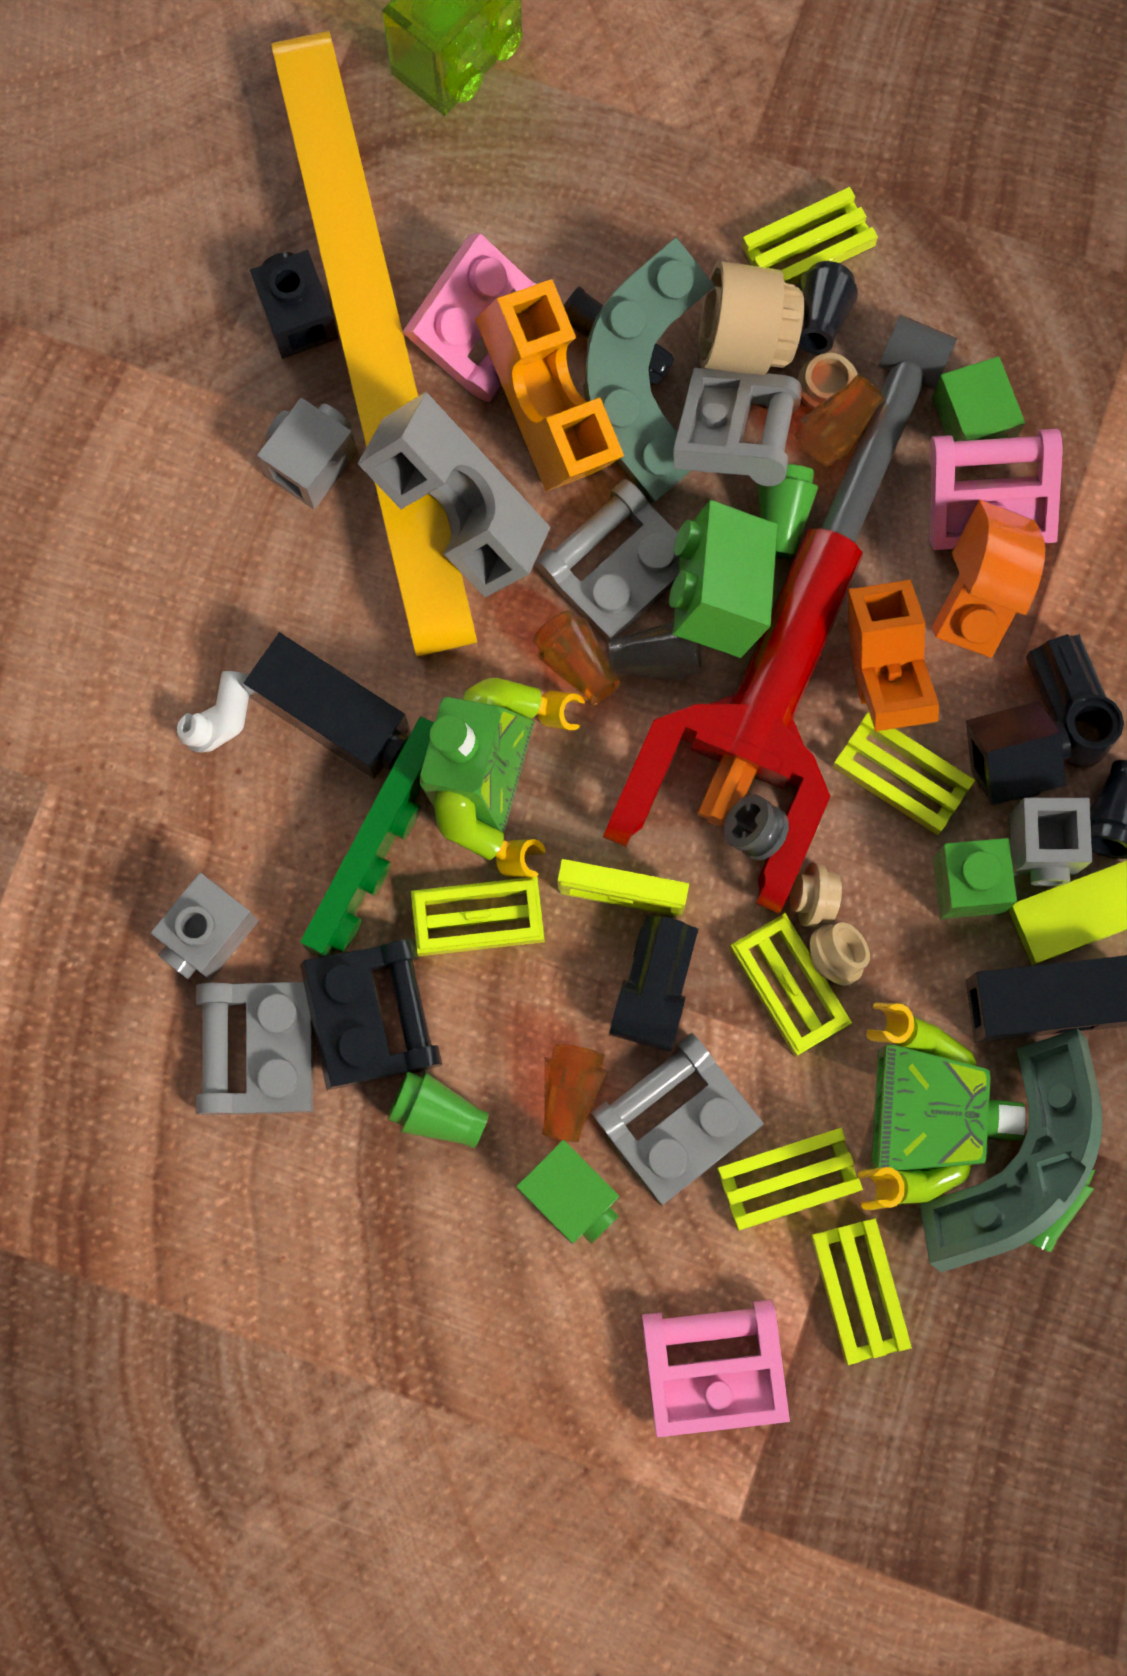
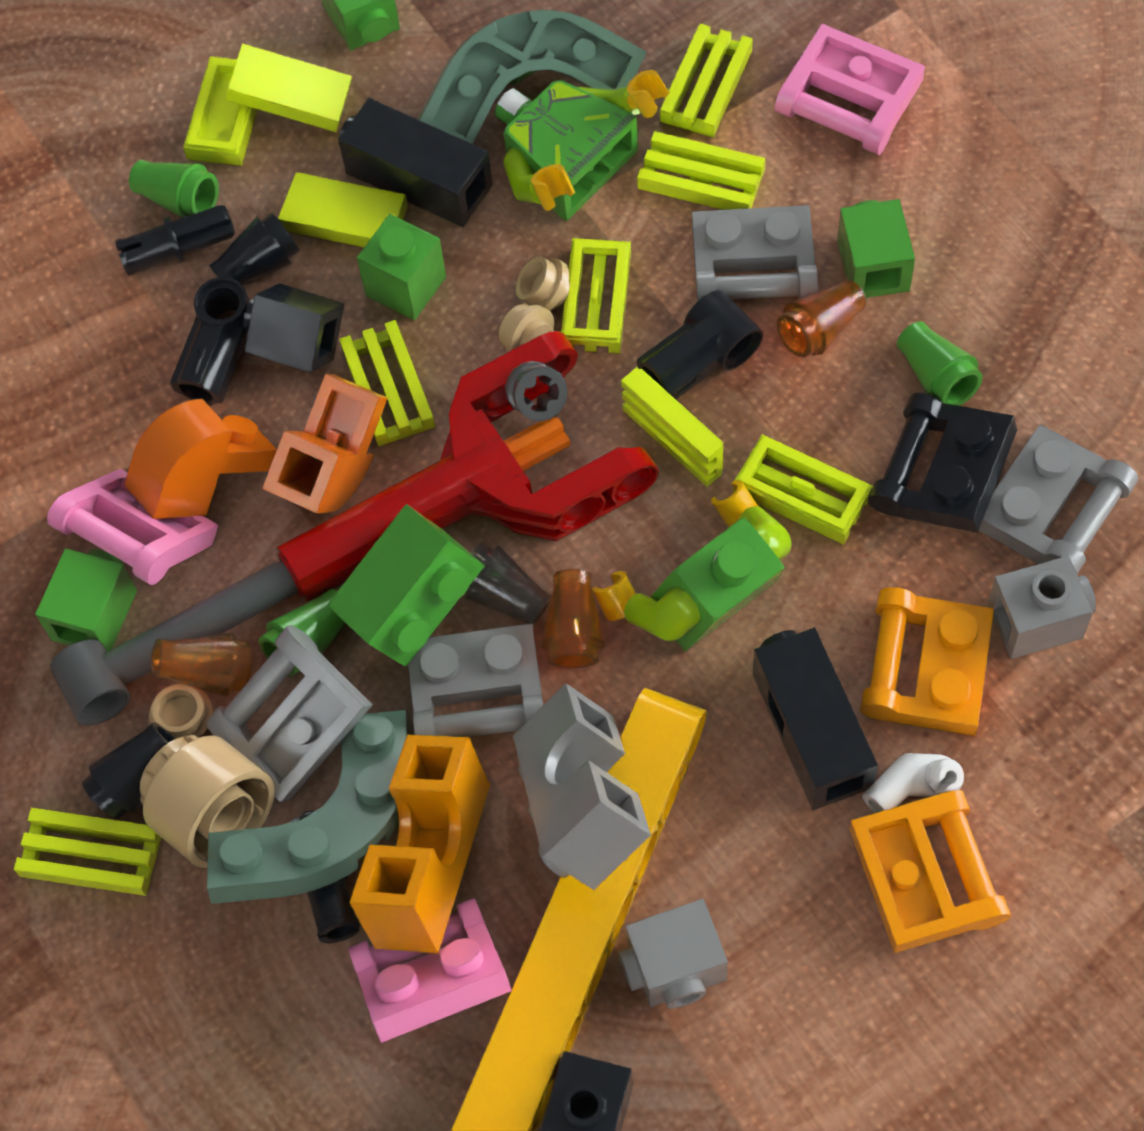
camera: 140 degrees left, 15 degrees down
green plate [300,716,434,957] -> none
light grey brick [1009,798,1092,886] -> none
none -> light orange plate [849,790,1011,953]
none -> light orange plate [860,587,994,736]

